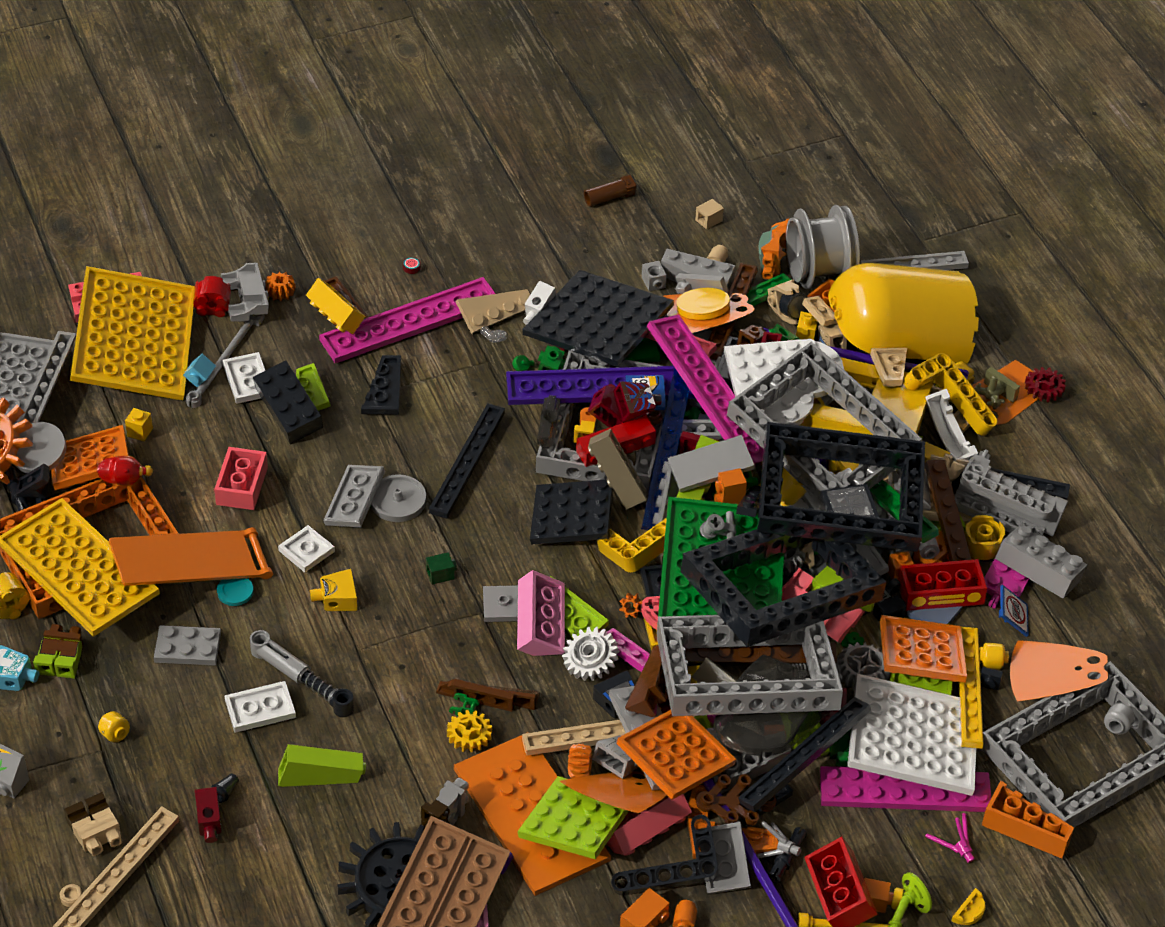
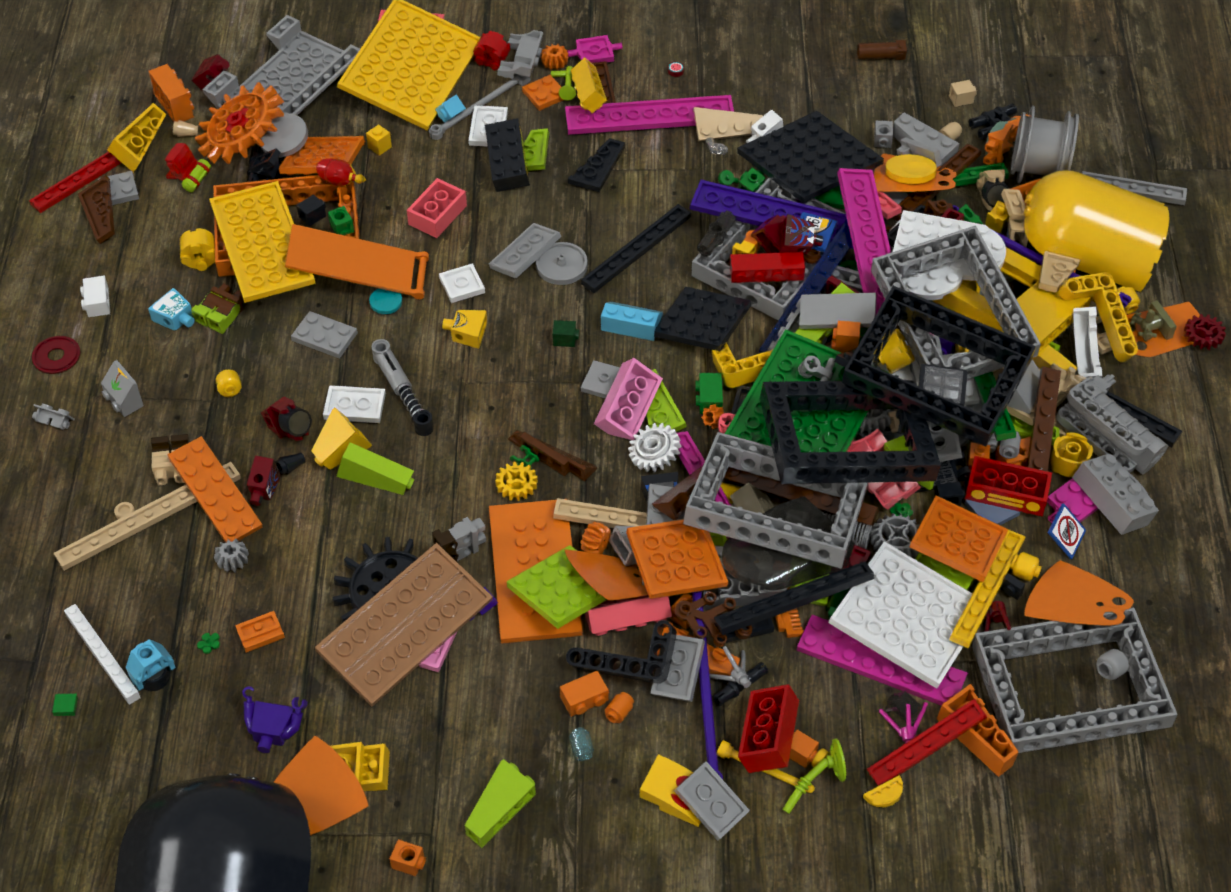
camera: 25 degrees right, 5 degrees up
dark tan brick [588,428,648,510] -> none
none -> orange plate [167,436,263,543]
none -> light grey gear [214,539,249,572]
none -> piece [260,397,312,441]
none -> black brick [297,195,326,227]
none -> yellow slope [311,407,372,470]
none -> green brick [328,206,354,236]
none -> orange plate [522,75,564,111]
none -> lime piece [551,66,576,100]
none -> dark pink plate [567,35,623,63]
none -> medium azure slope [601,301,663,341]
none -> green brick [695,373,723,414]
none -> orange piece [775,608,804,638]
none -> red tile [867,699,987,786]
none -> clear smoke bracket [885,691,923,724]
none -> black pin [968,103,1021,140]
none -> dark red plant [984,601,1012,632]

